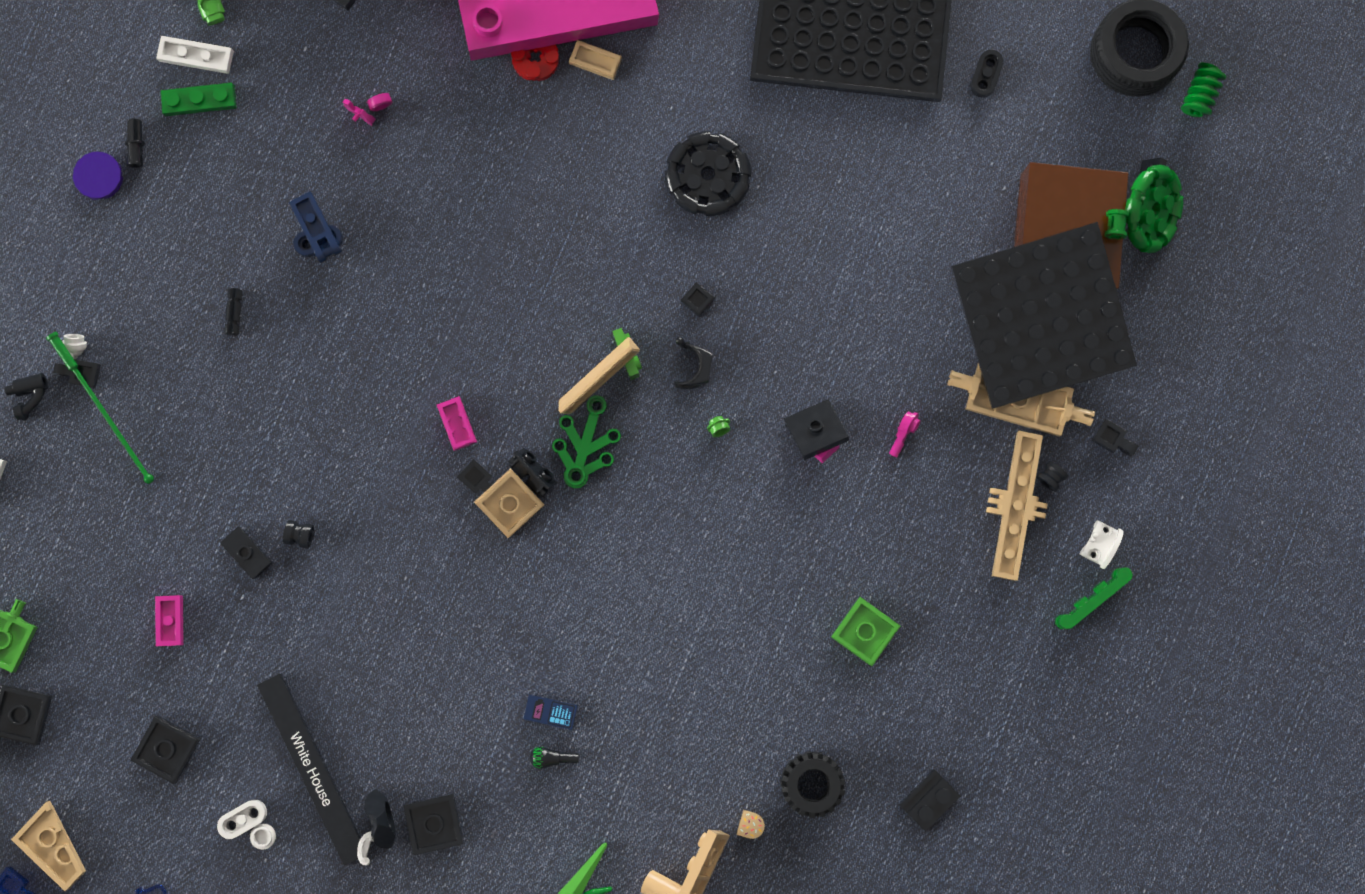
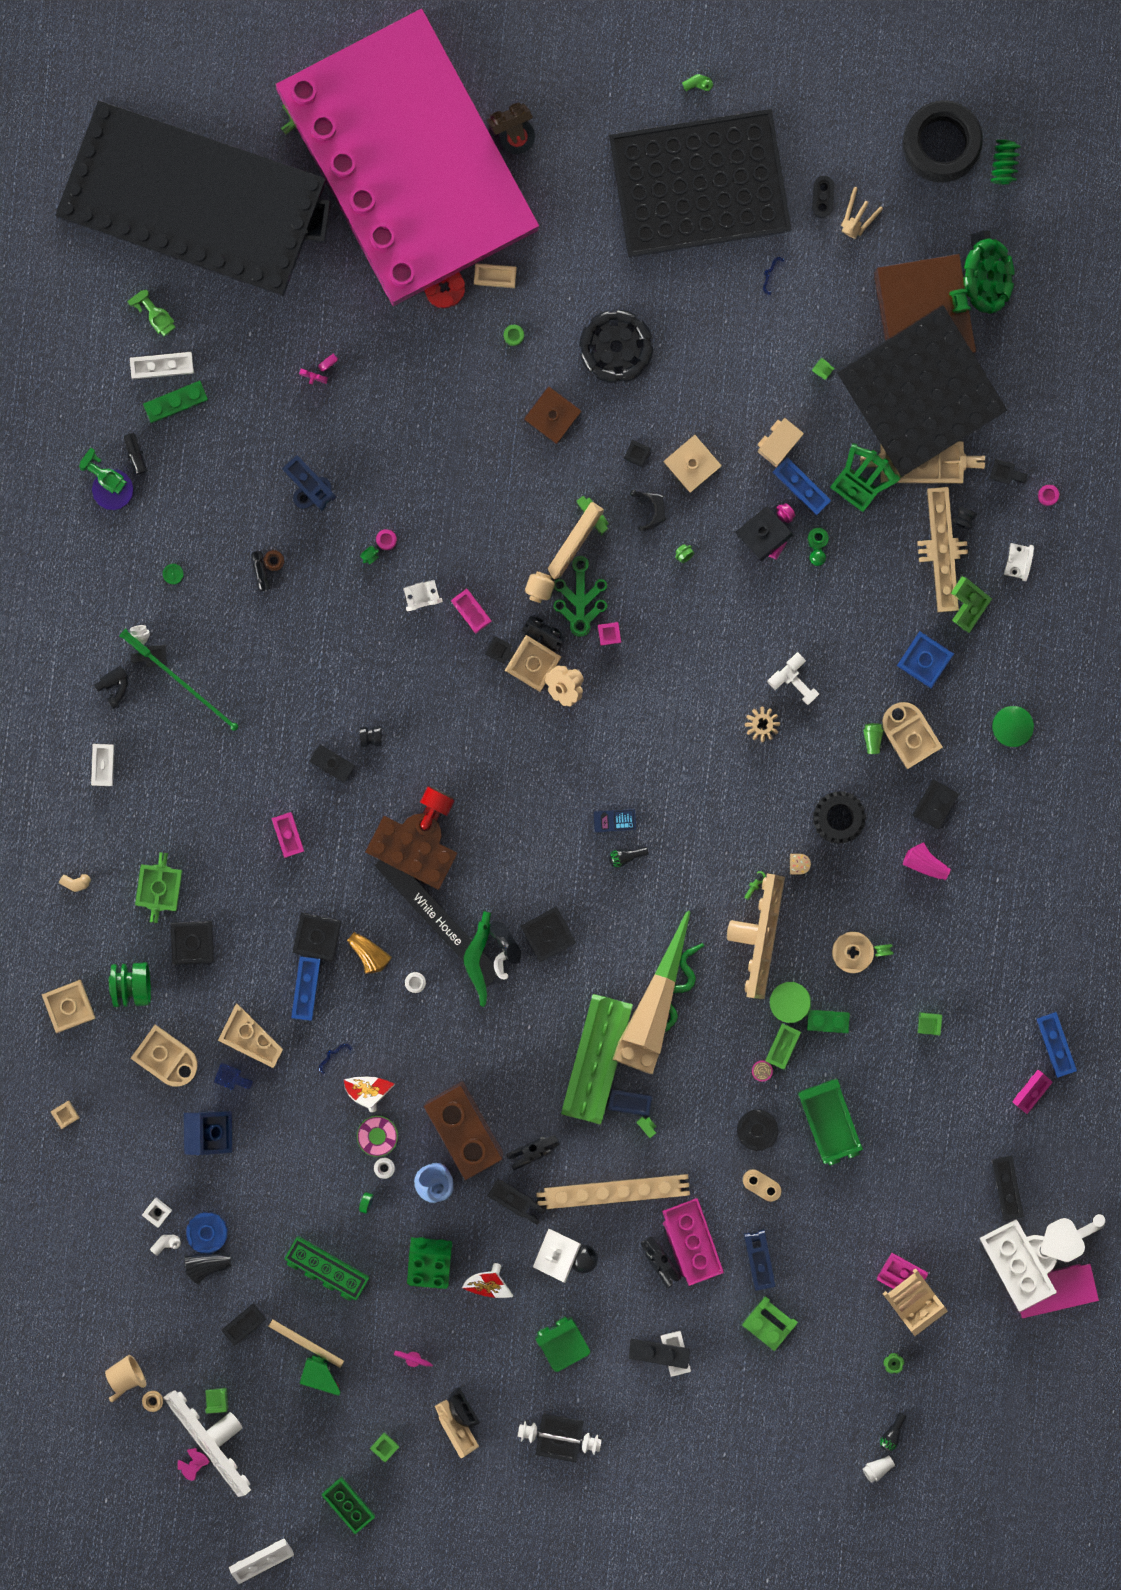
camera: 20 degrees left, 5 degrees up
white plate [217,800,267,839] -> none
bright green plate [831,597,900,666] -> none
dark pink plate [889,411,921,458] -> none
green plate [1055,567,1133,629] -> none
none -> green piece [79,448,127,495]
none -> green piece [163,564,184,585]
none -> reddish brown plate [264,550,284,571]
none -> blue plate [291,956,321,1021]
none -> pearl gold piece [347,932,392,974]
none -> green plate [360,546,379,564]
none -> reddish brown plate [365,786,458,890]
none -> dark pink tile [376,529,397,551]
none -> white piece [404,580,443,611]
none -> green piece [464,911,491,1007]
none -> bright green tile [504,325,524,346]
none -> reddish brown plate [524,386,582,444]
none -> tan head [525,571,555,603]
none -> tan plant [545,665,583,706]
none -> dark pink plate [598,622,621,646]
none -> tan plate [663,435,721,493]
none -> bright green hand [744,871,766,900]
none -> tan gear [745,707,780,742]
none -> tan brick [758,418,804,468]
none -> clear blue piece [763,257,785,295]
none -> white bar [767,652,819,705]
none -> blue plate [772,457,831,516]
none -> dark pink plate [776,503,795,523]
none -> green plate [807,528,829,566]
none -> bright green hose [812,358,834,380]
none -> green plate [830,443,901,512]
none -> tan plant [841,187,883,239]
none -> bright green cone [863,723,884,754]
none -> tan plate [882,702,943,769]
none -> blue plate [897,631,954,688]
none -> dark pink piece [903,843,951,880]
none -> bright green plate [951,576,992,633]
none -> green dish [992,706,1034,747]
none -> dark pink tile [1038,485,1059,506]

